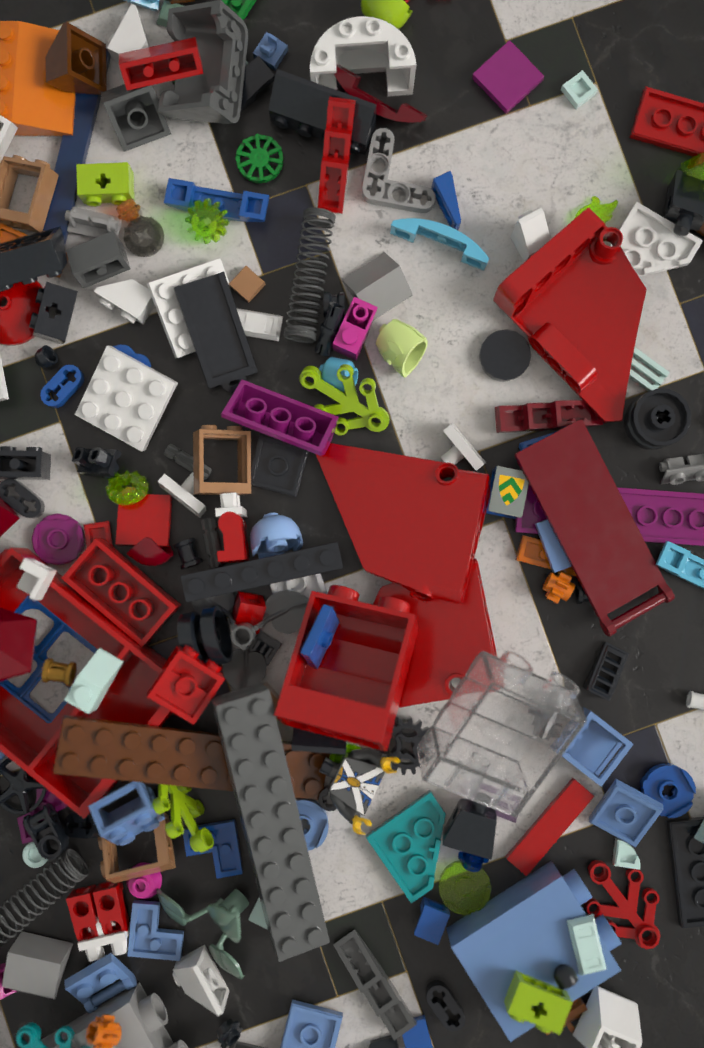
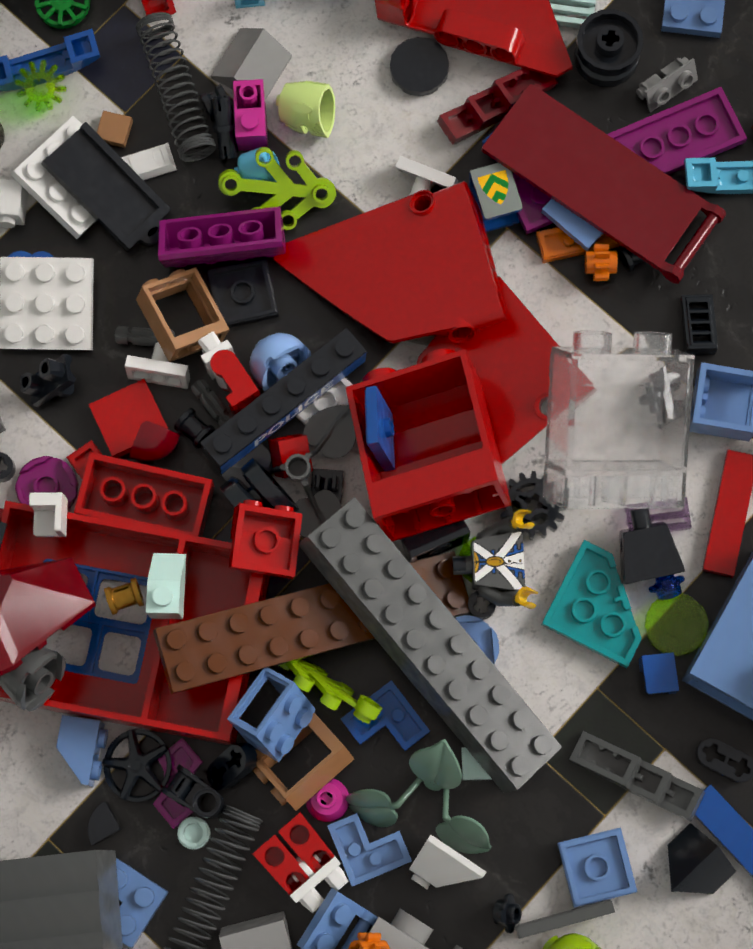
camera: 25 degrees left, 10 degrees down
clear neon green gear [106,470,148,505] -> none

